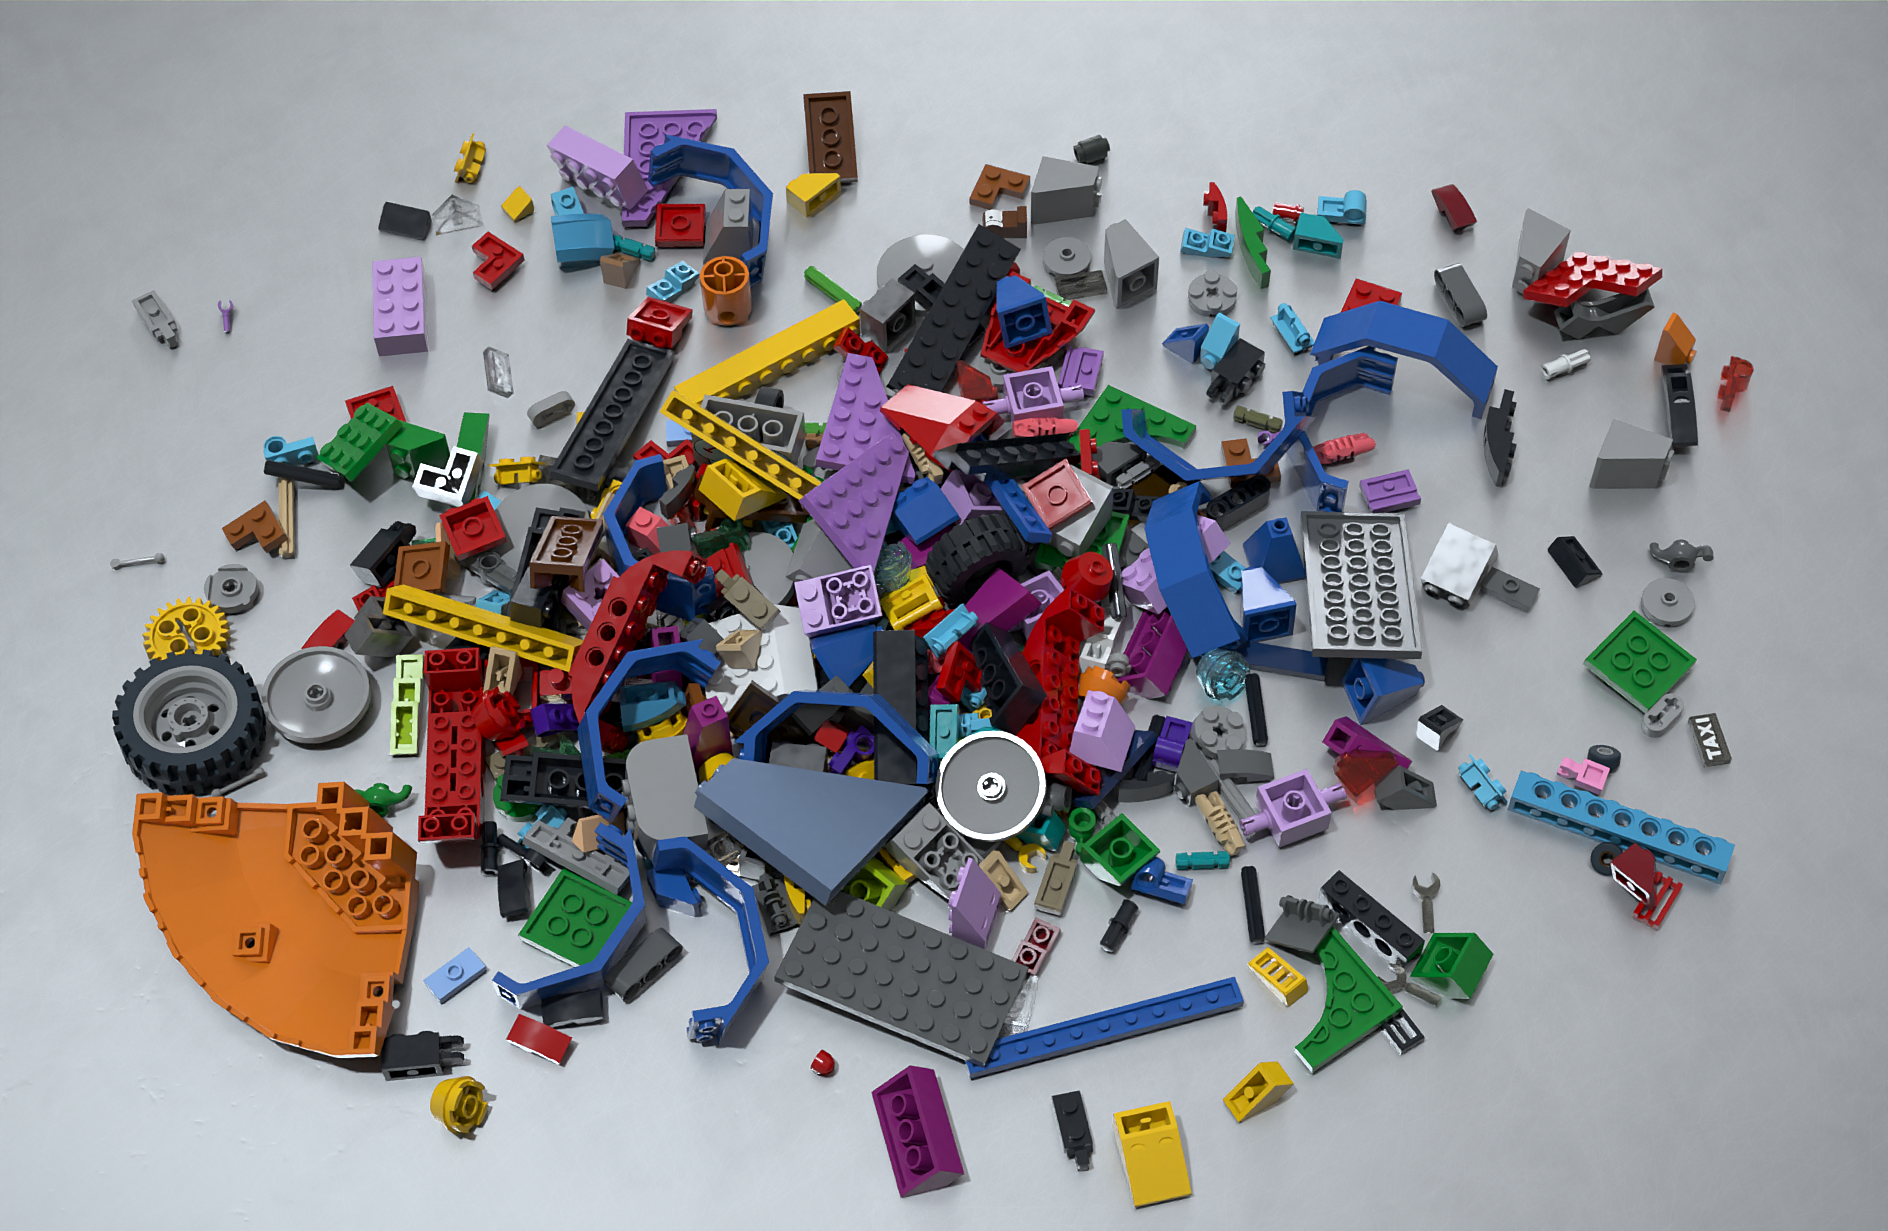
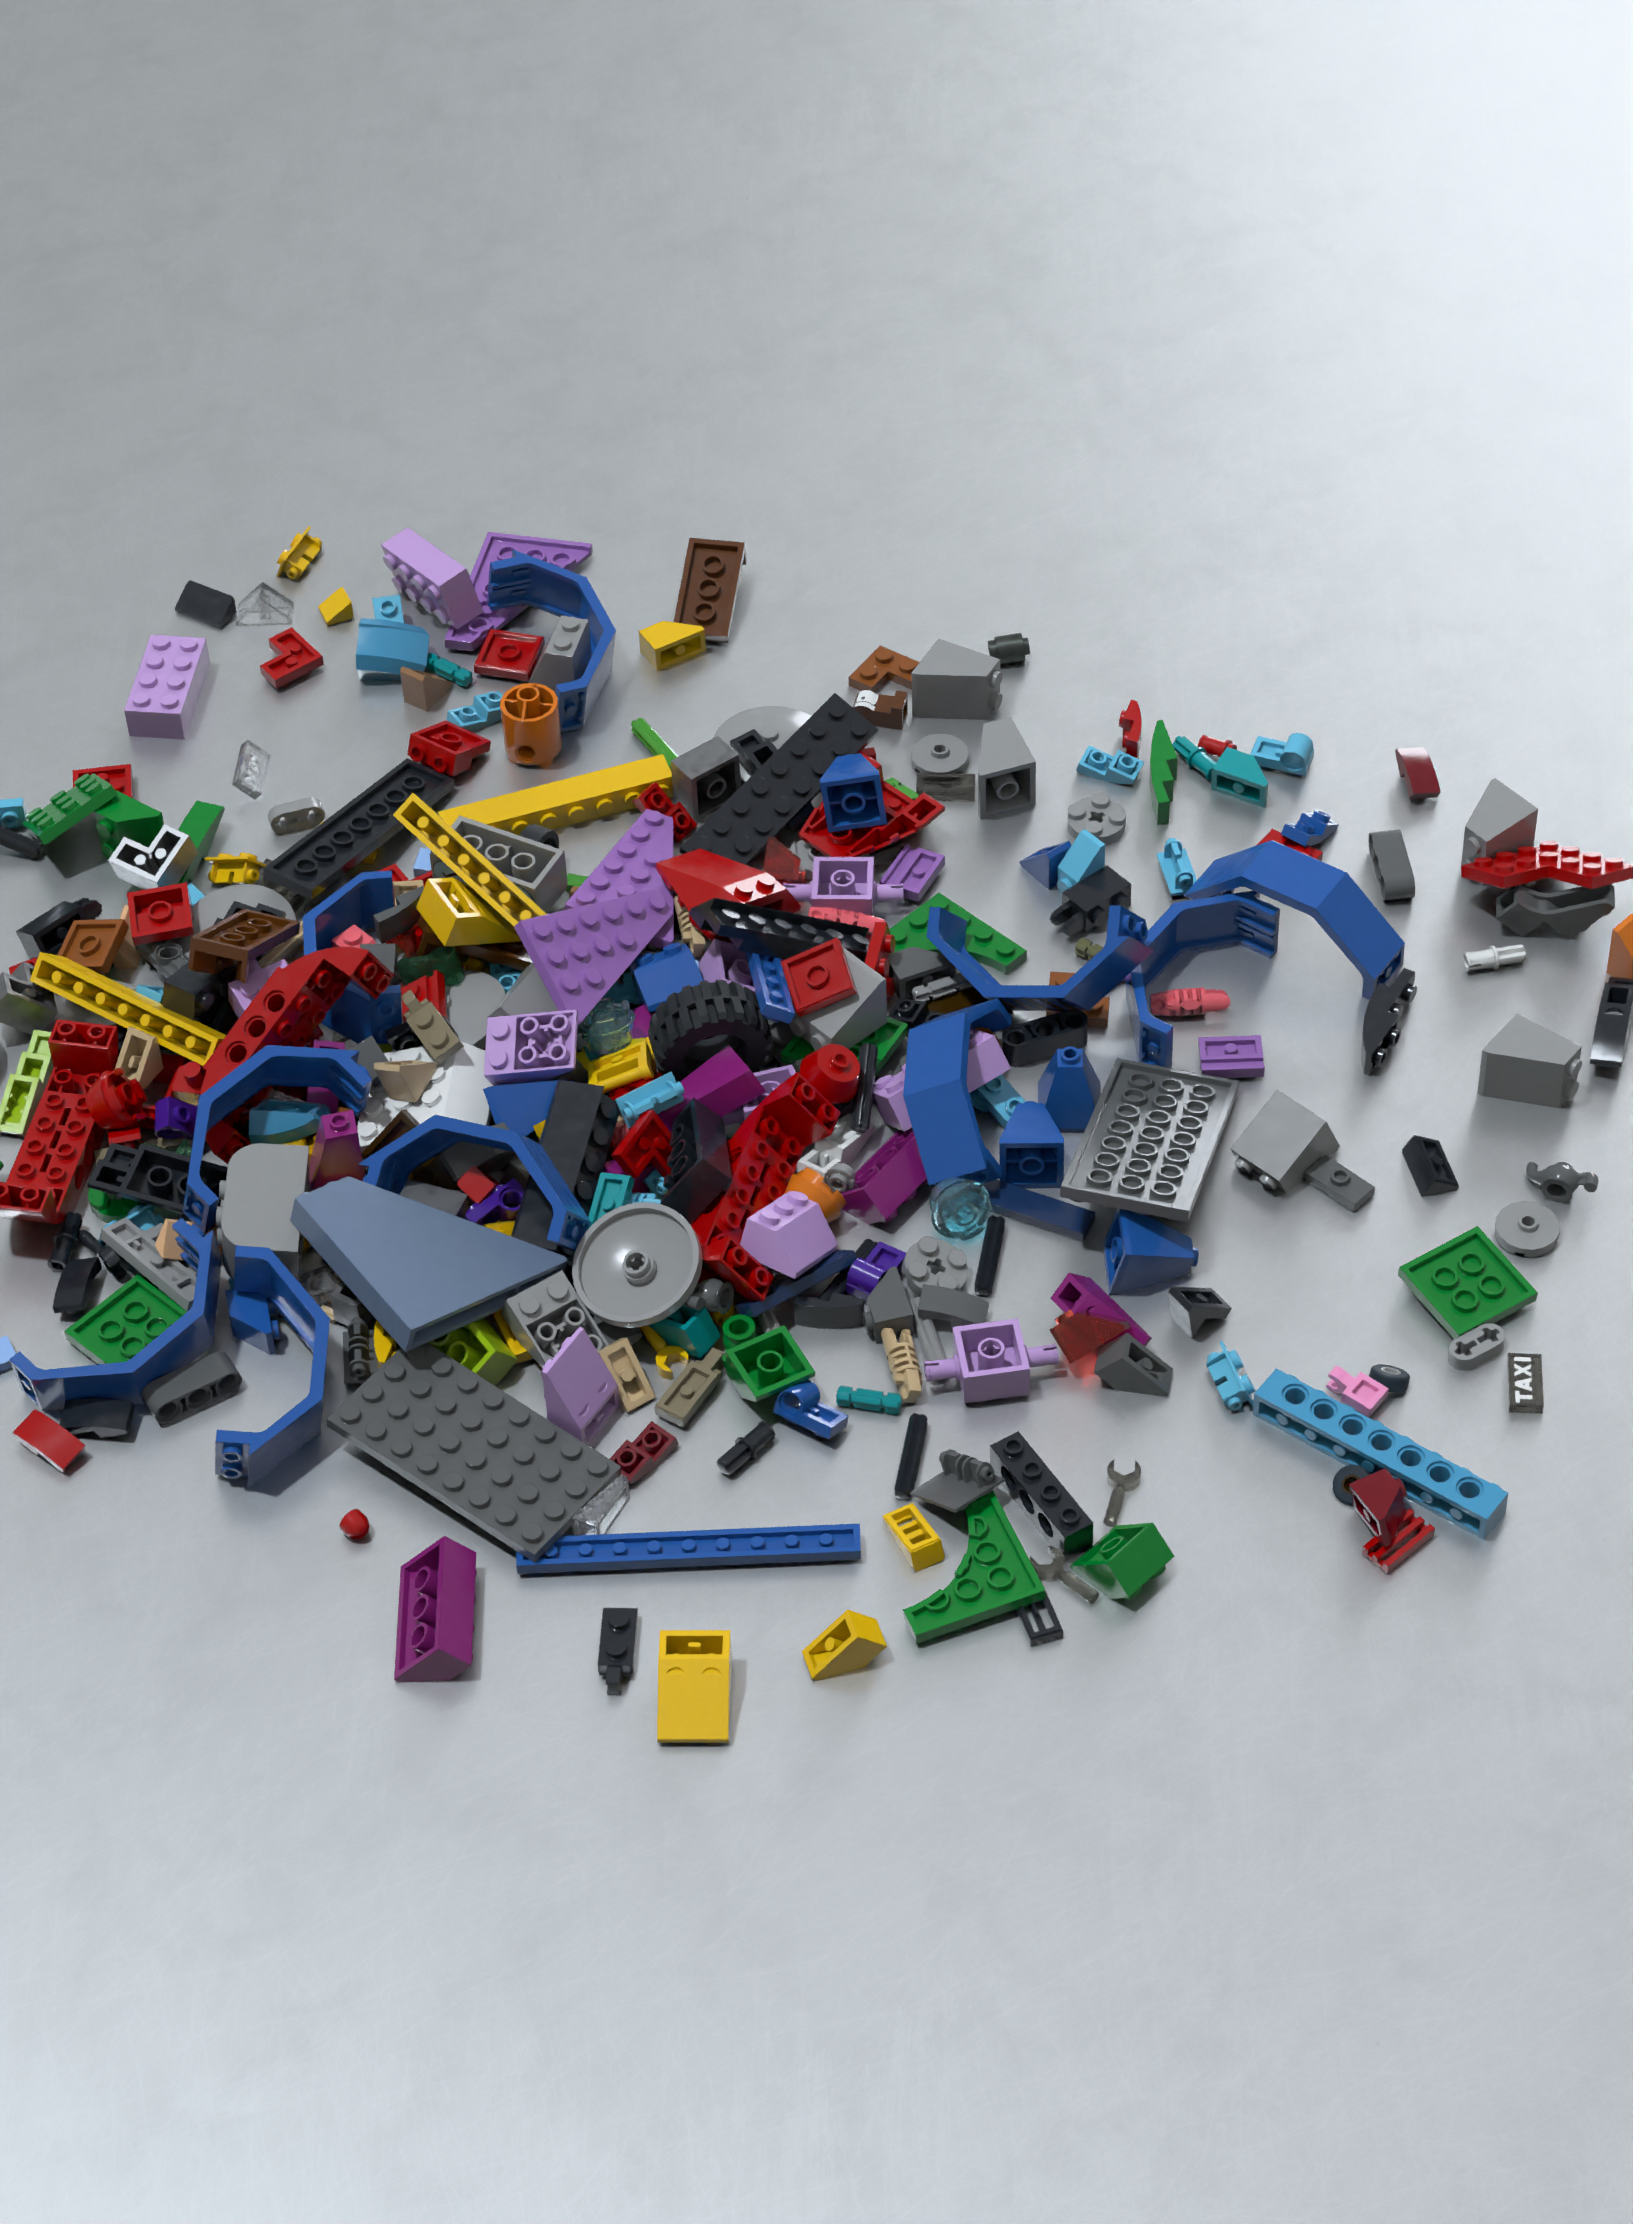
camera: 15 degrees right, 10 degrees down
none -> blue slope [1281,809,1339,847]

